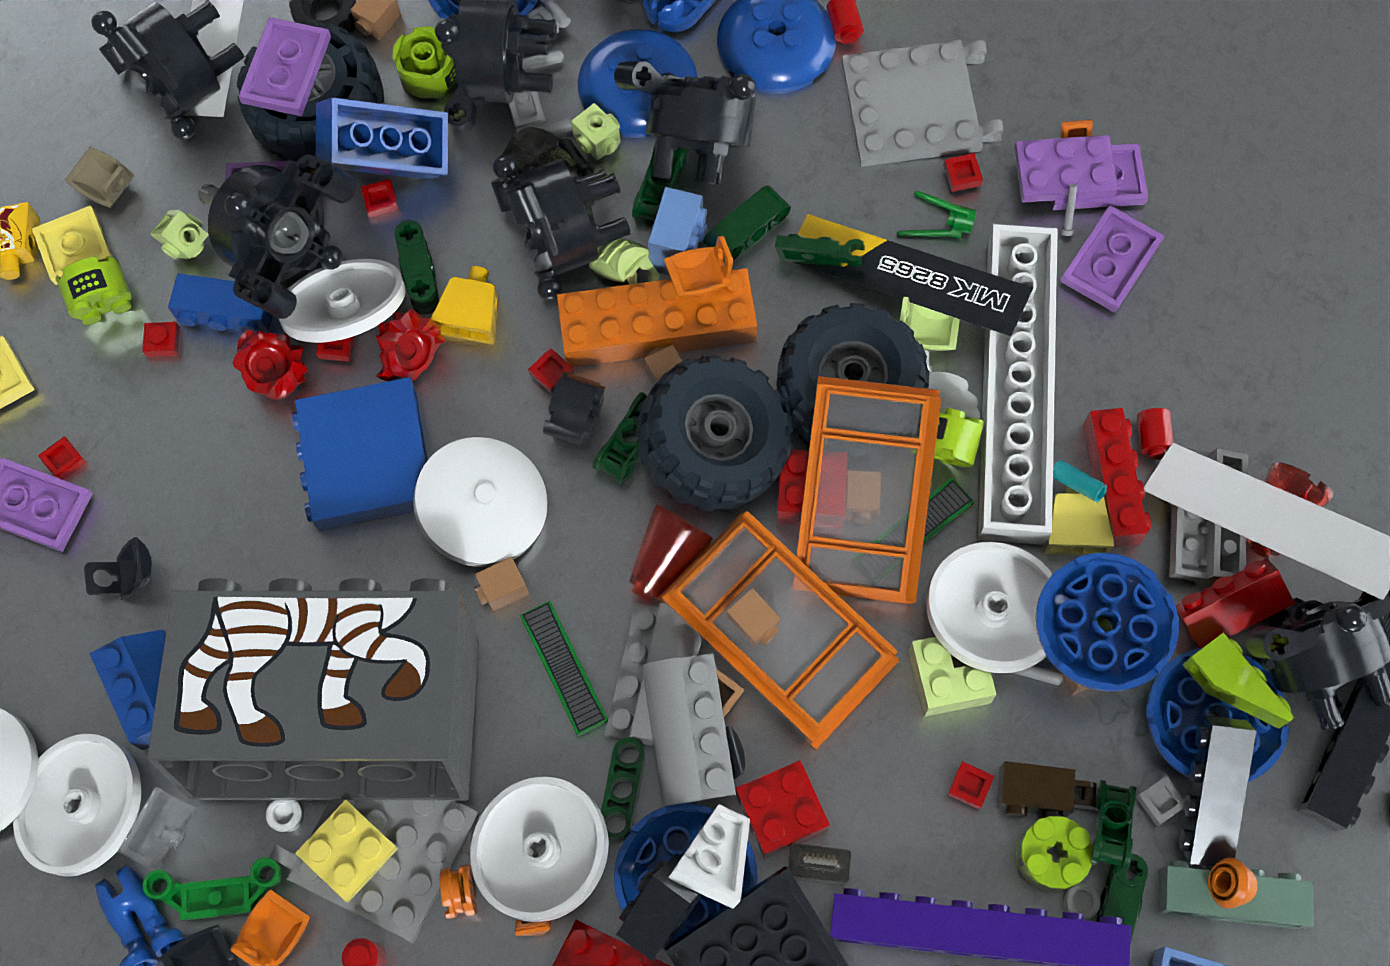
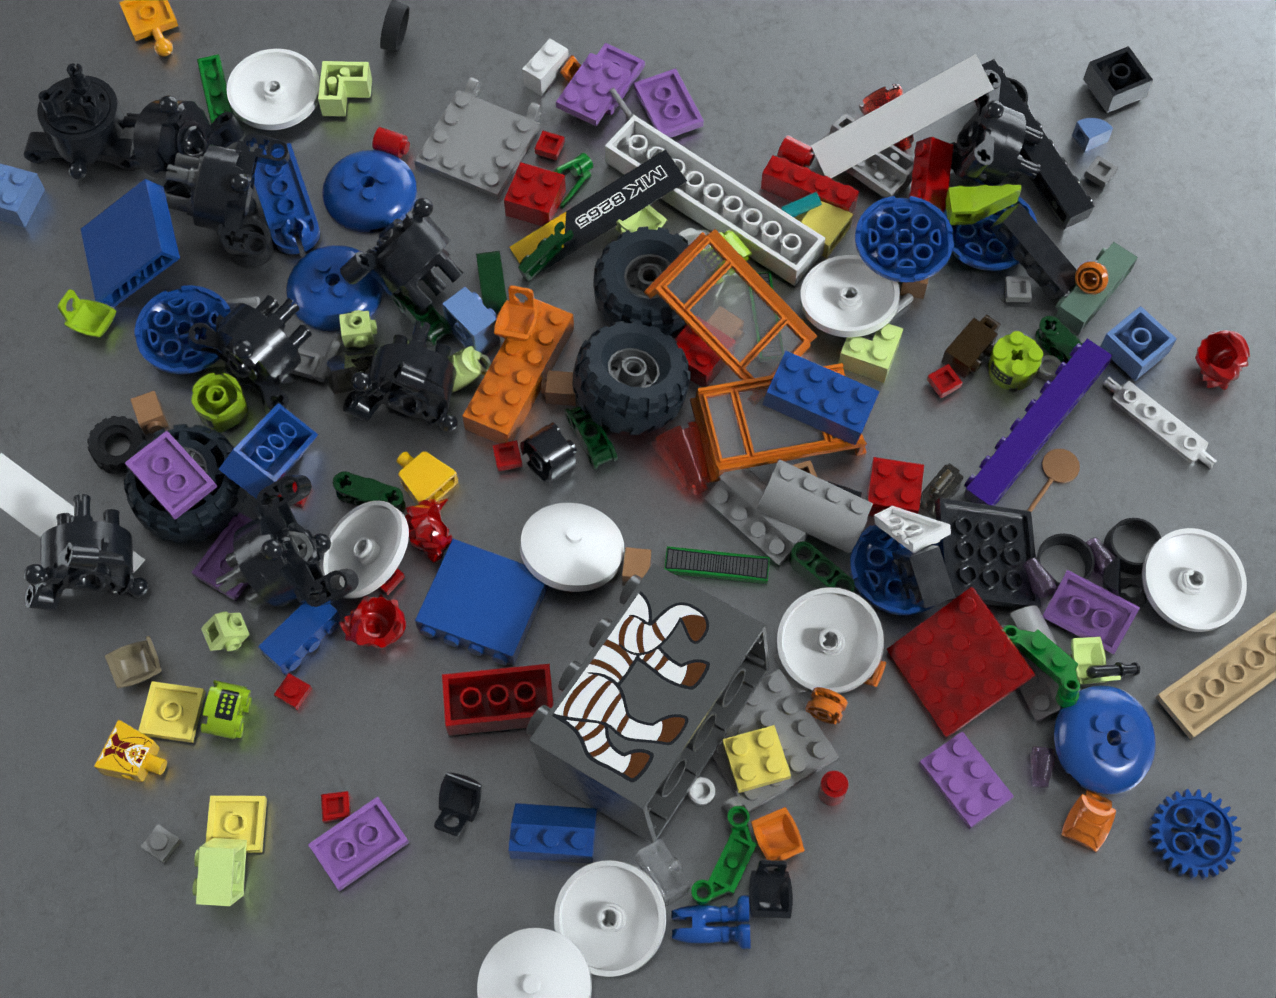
camera: 60 degrees left, 5 degrees down
medium nougat brick [726,588,781,647] -> none
dark green piece [1090,779,1137,871] -> none
none -> red brick [442,663,554,736]
none -> red brick [504,162,566,226]
none -> white piece [522,39,569,96]
none -> blue brick [762,351,880,445]

